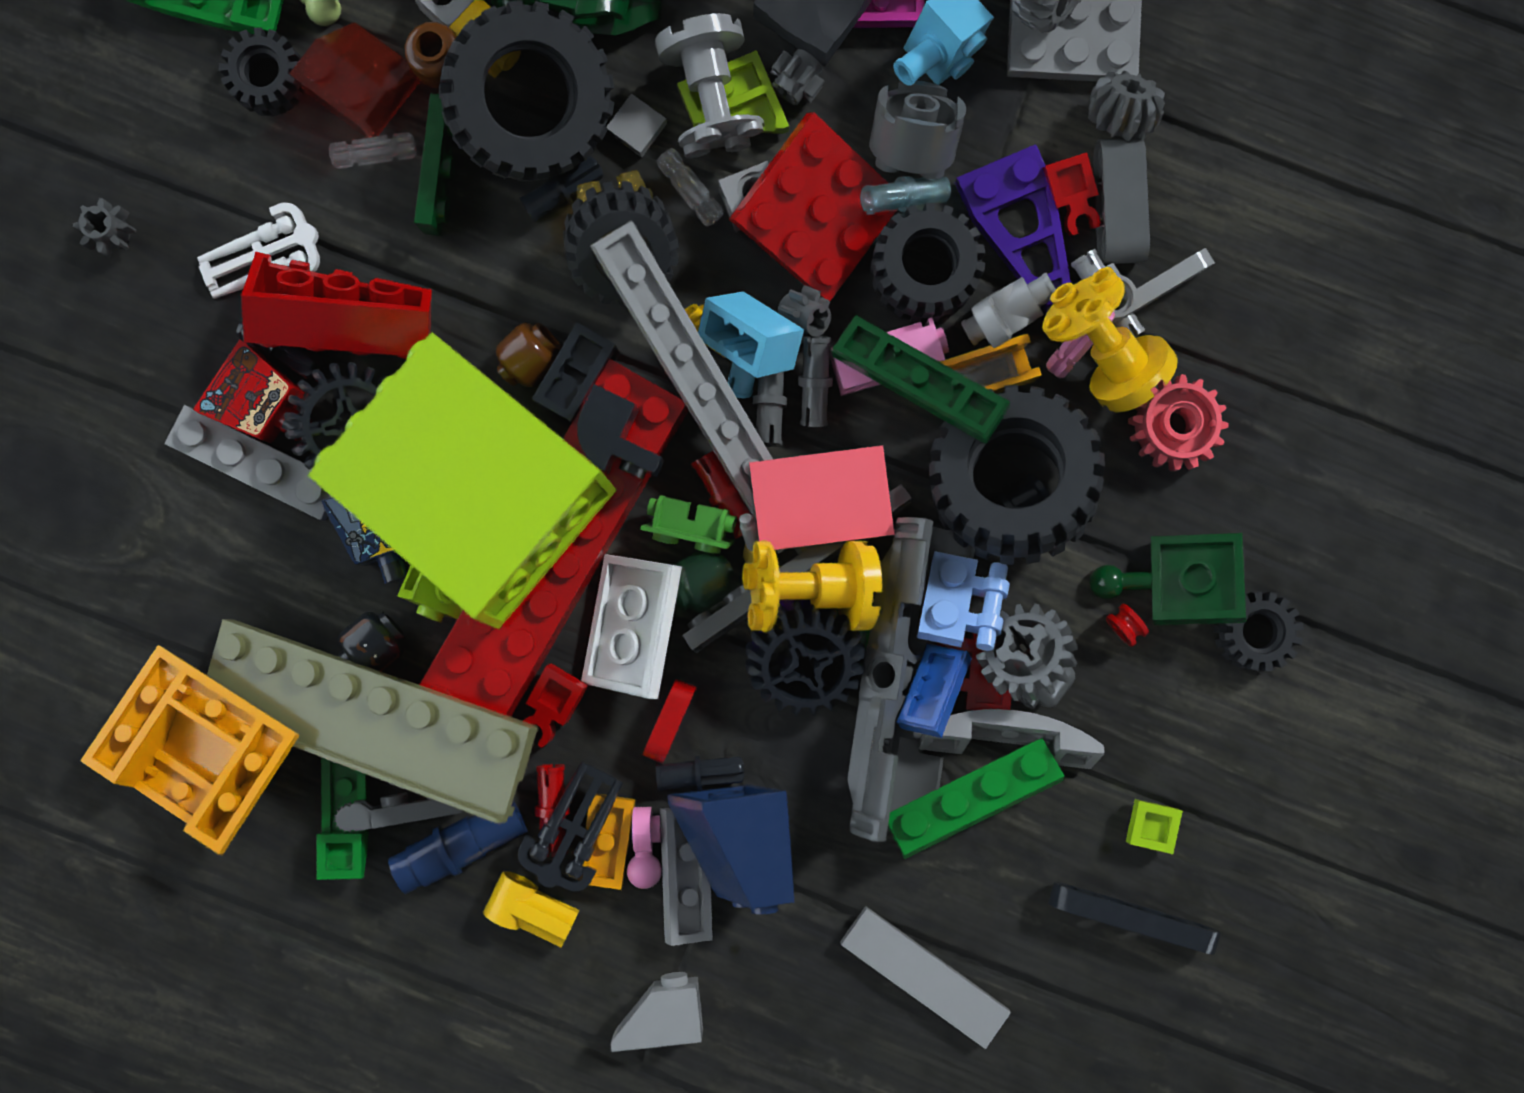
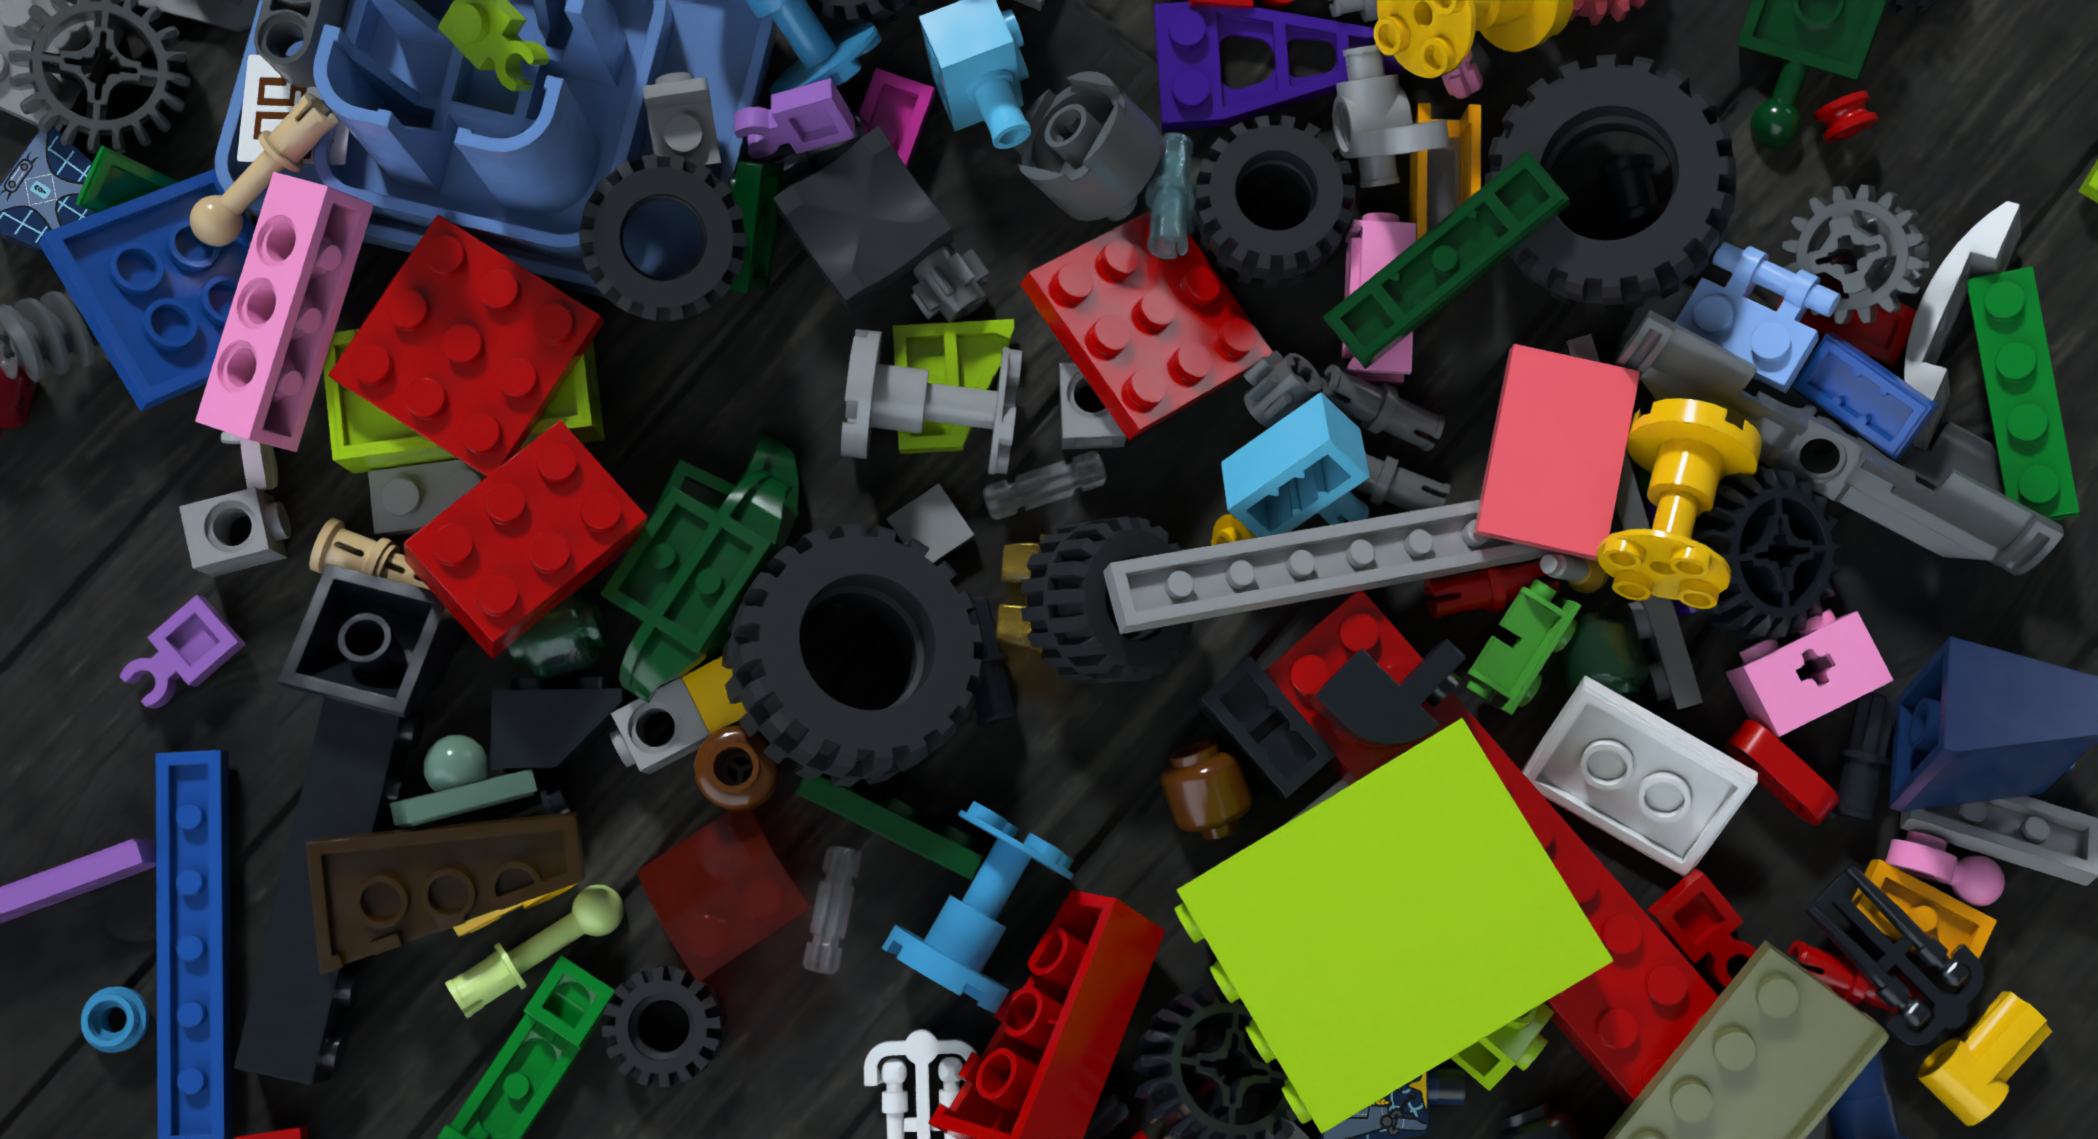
camera: 70 degrees left, 5 degrees down
none -> dark azure piece [882,801,1074,1014]
none -> bright pink brick [1725,608,1894,737]

